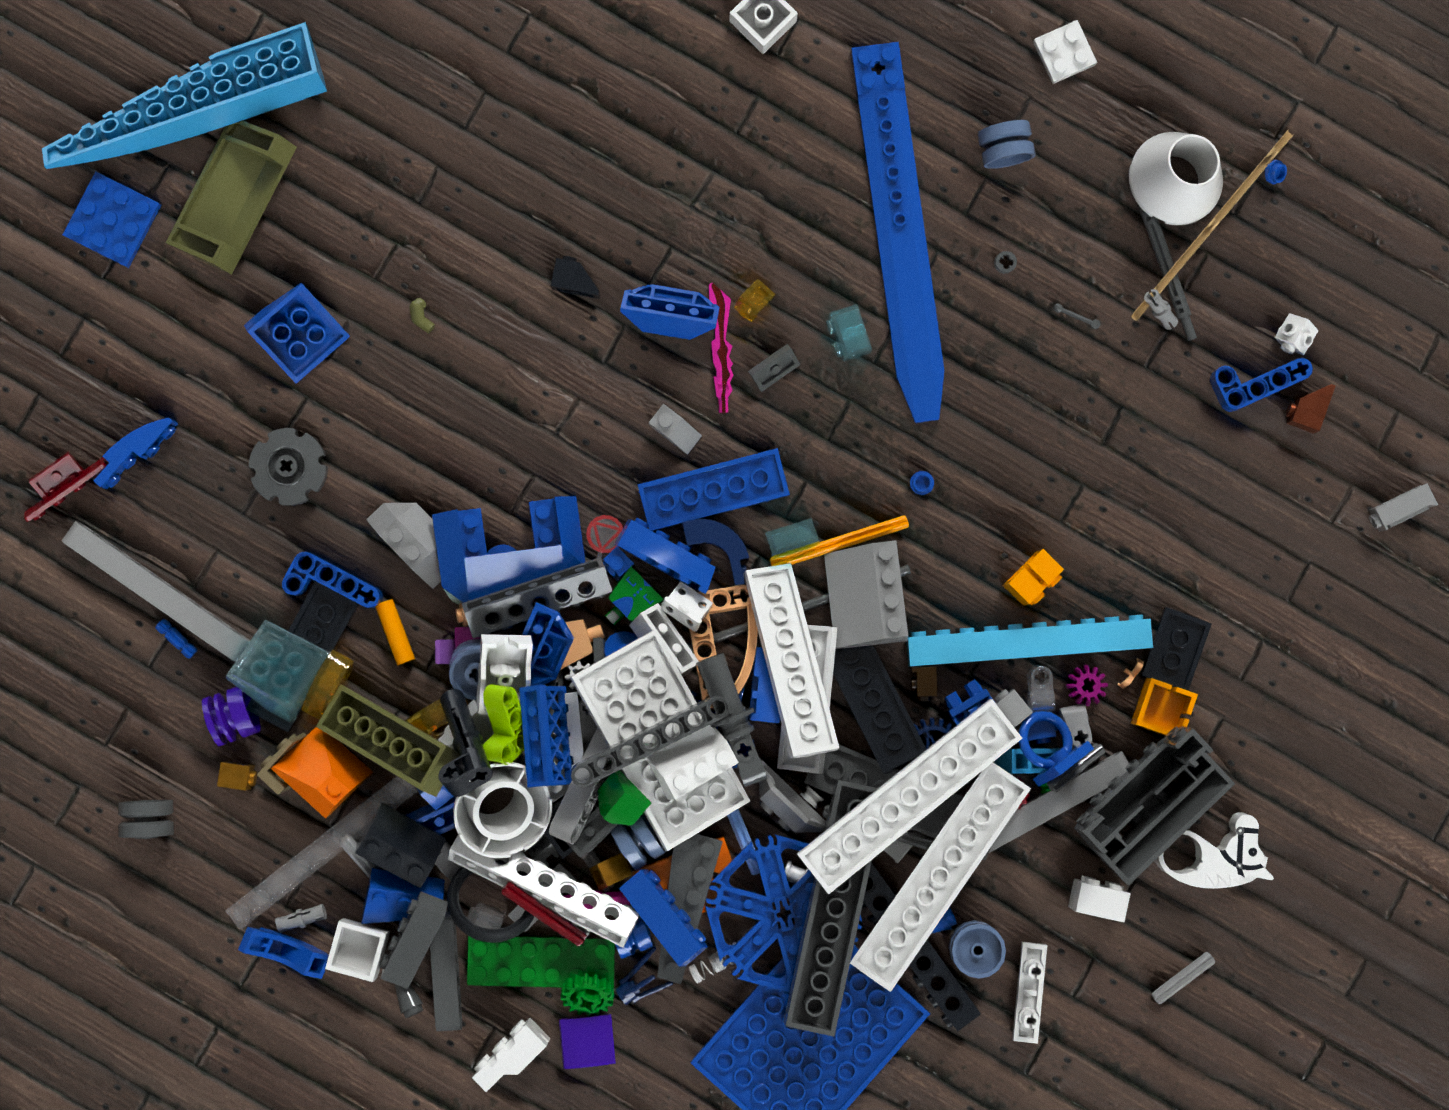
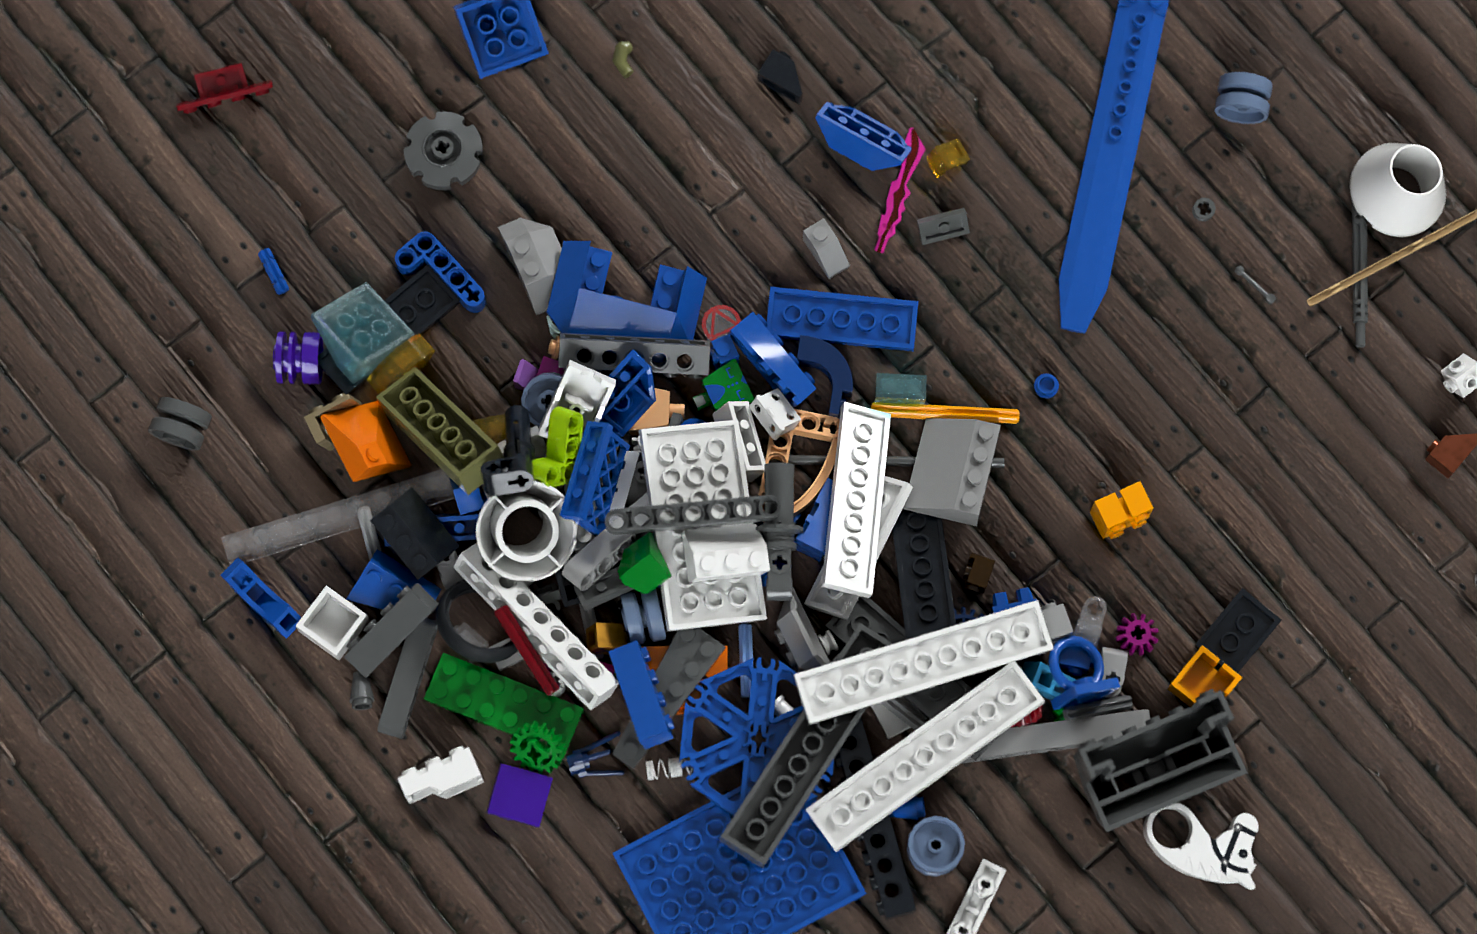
camera: 20 degrees right, 10 degrees down
light grey beam [62,521,252,662] -> none
blue slope [93,418,178,489] -> none
pearl gold brick [217,761,257,791] -> none
light grey pin [275,904,327,933] -> none
light orange piece [375,599,415,666] -> none
blue wheel [615,918,654,959] -> none
clear light blue brick [826,304,872,362] -> none
medium azure brick [906,615,1153,667] -> none
white plate [1033,20,1097,84] -> none
white piece [1068,875,1130,922] -> none
light nougat piece [1117,658,1144,689] -> none
light grey pin [1144,289,1178,330] -> none
blue beam [1210,358,1313,412] -> none

